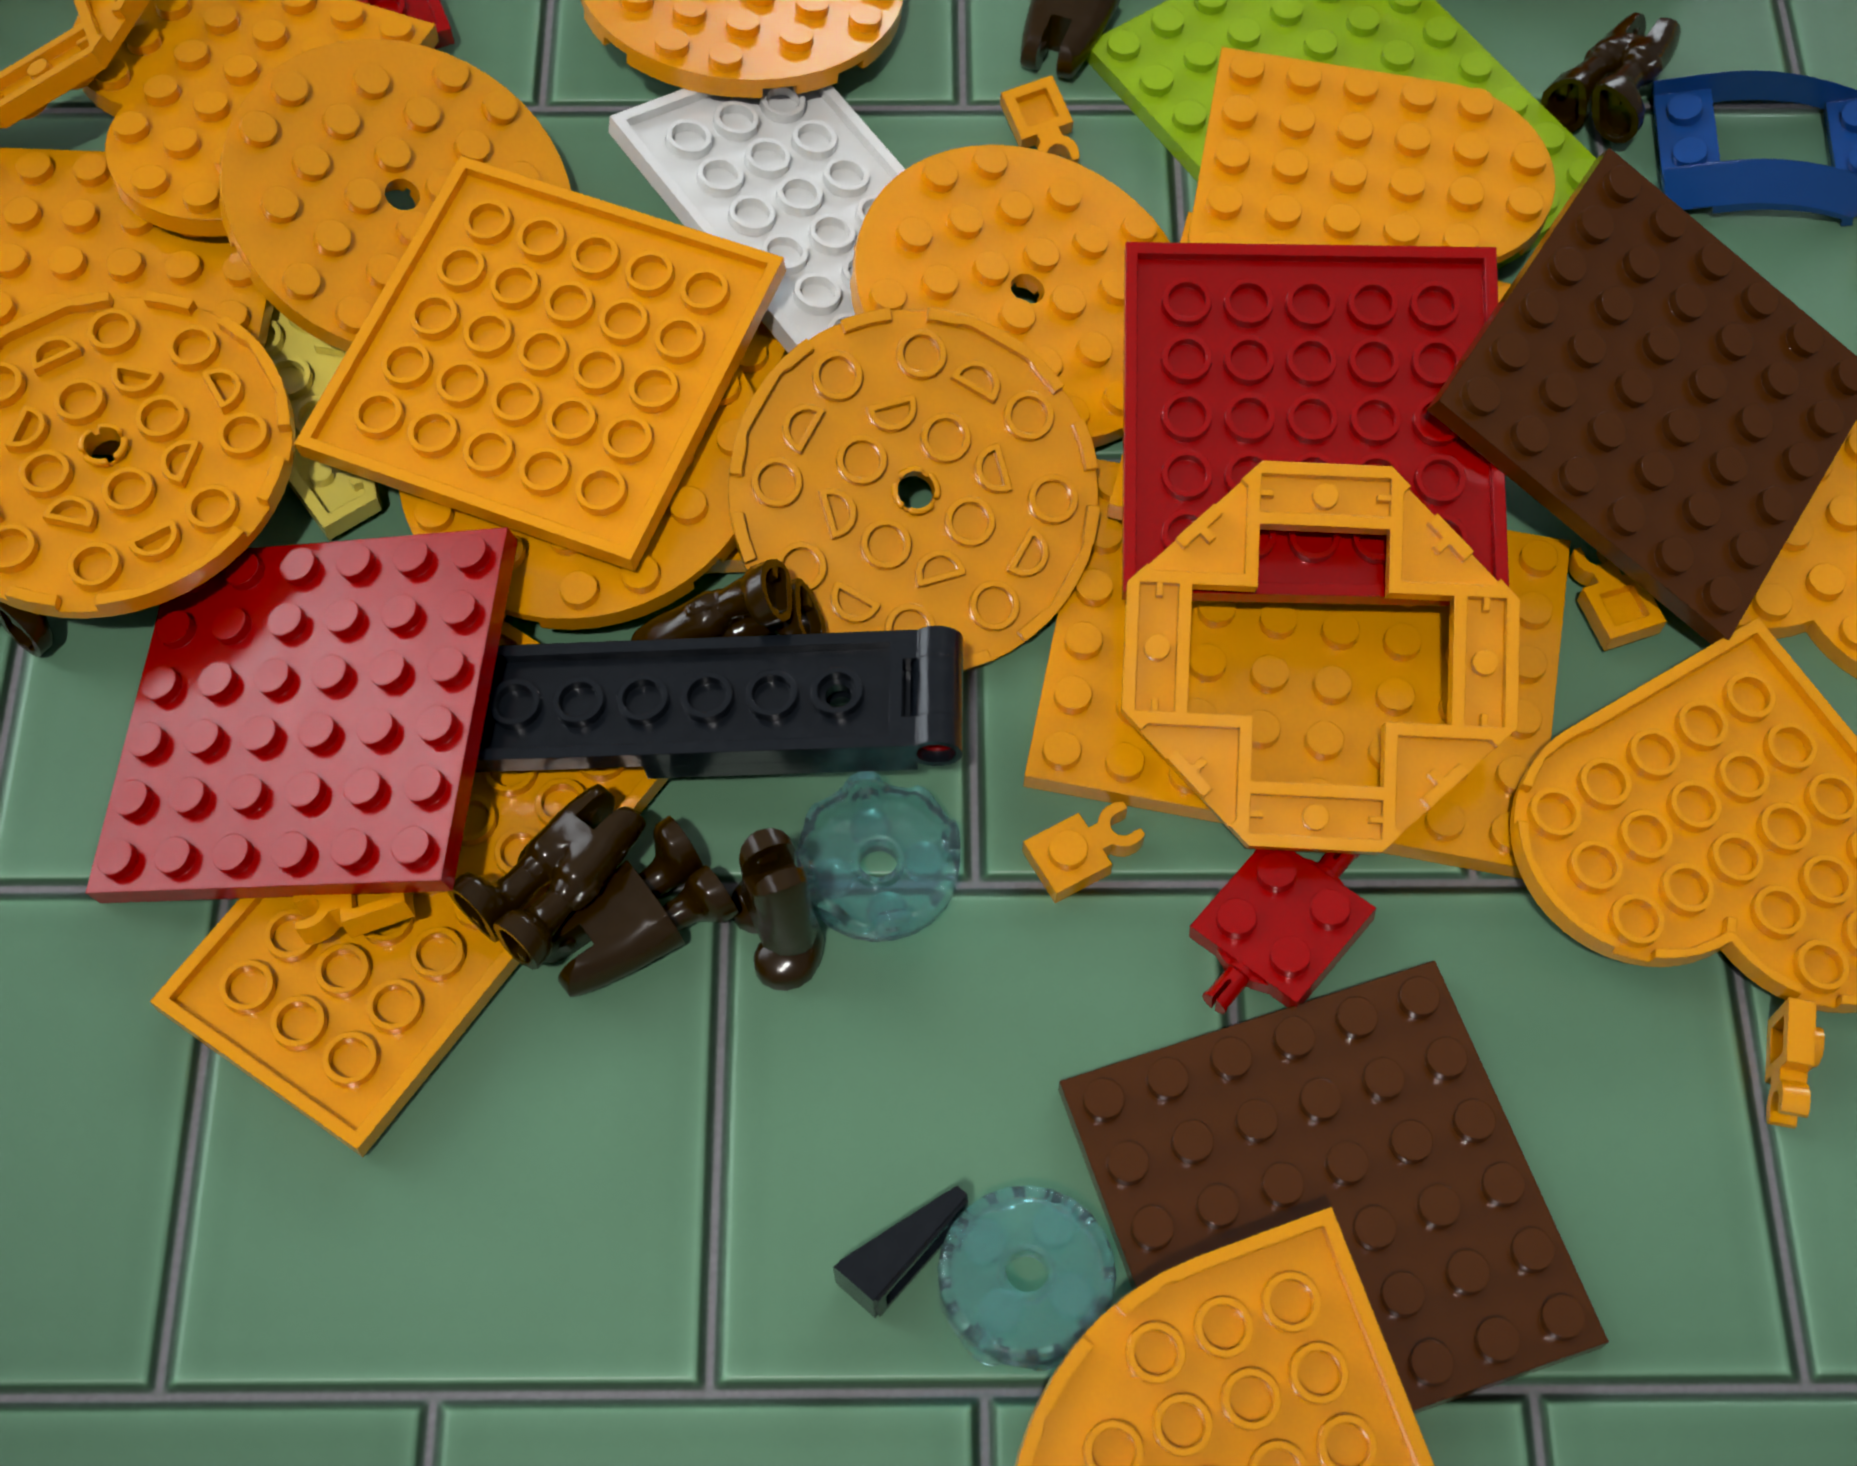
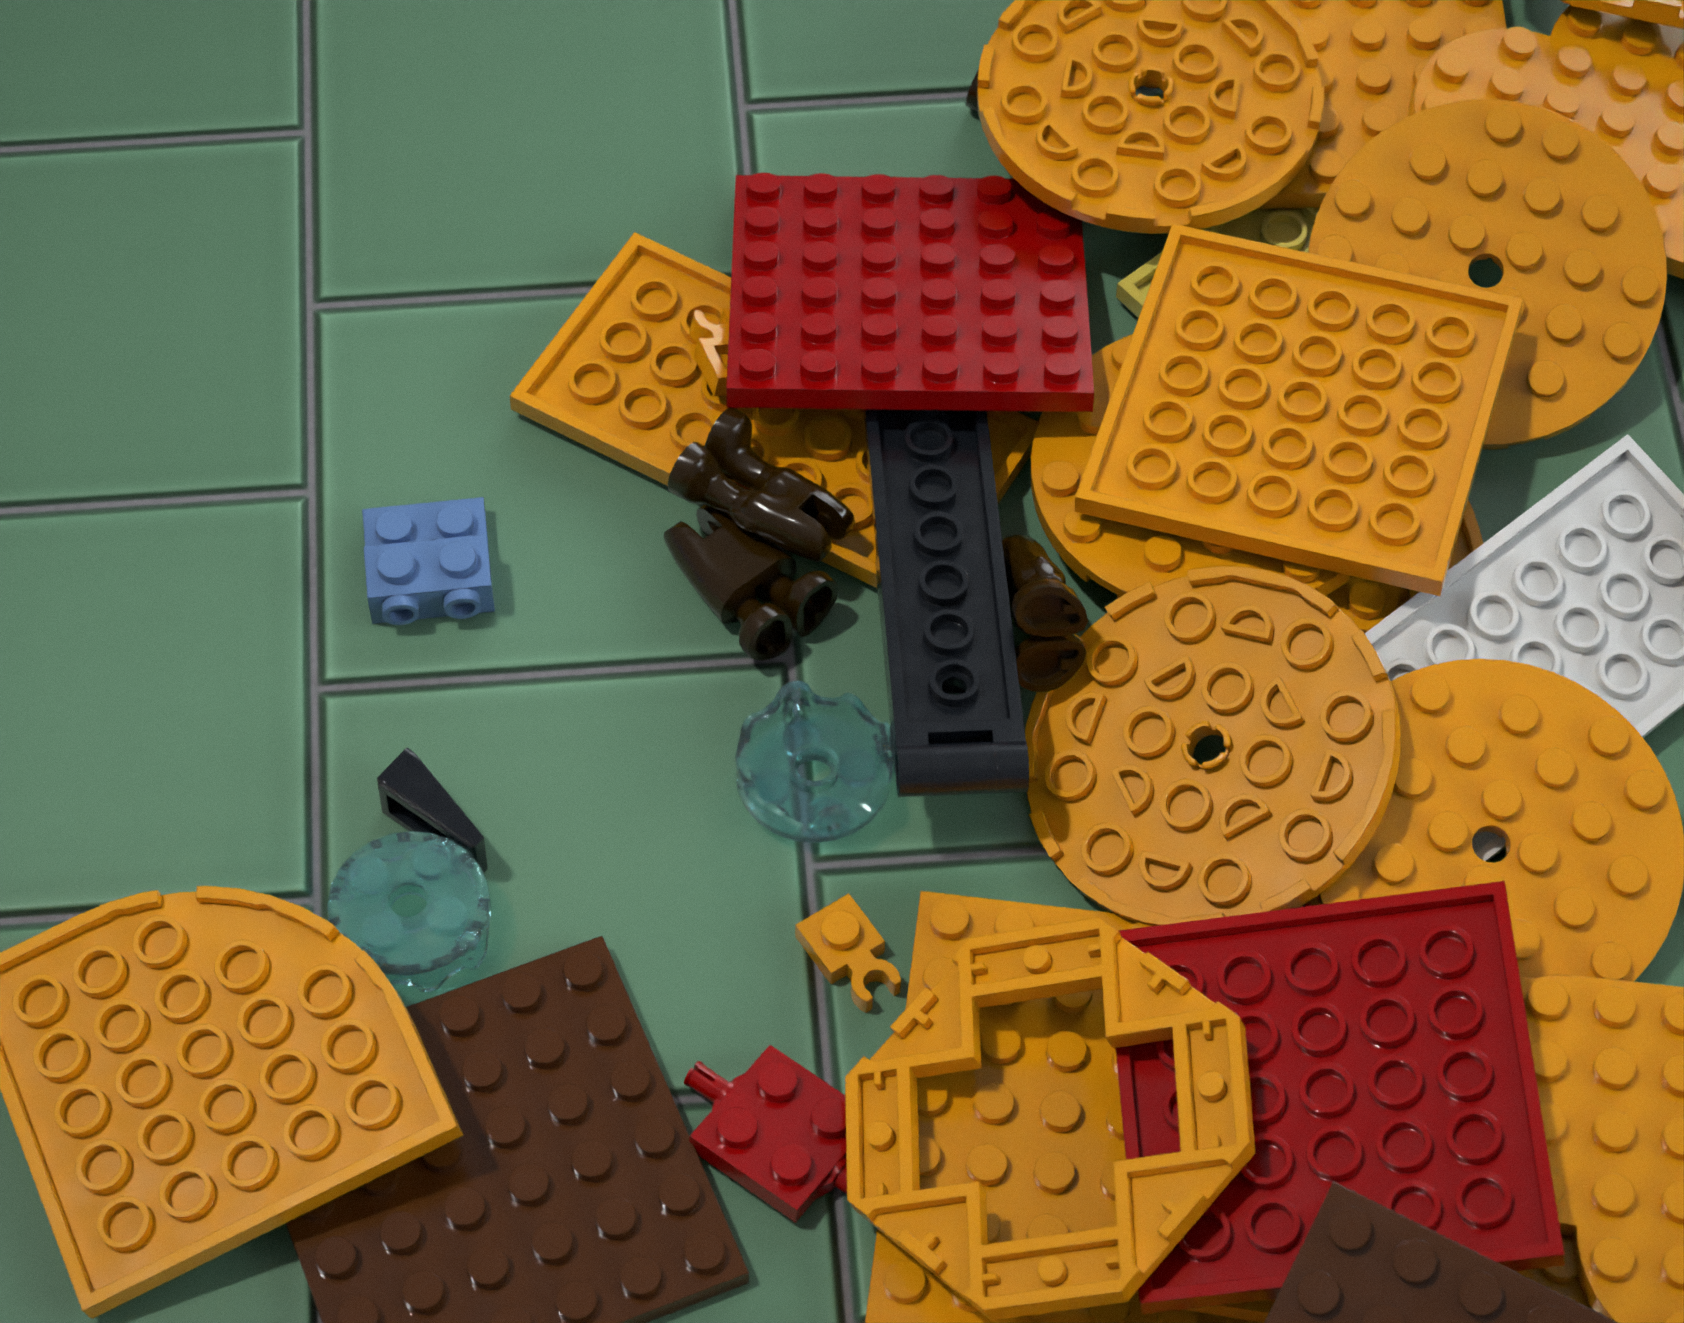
camera: 85 degrees right, 5 degrees down
dark brown piece [731,828,824,991] -> none
none -> medium blue plate [362,497,495,625]

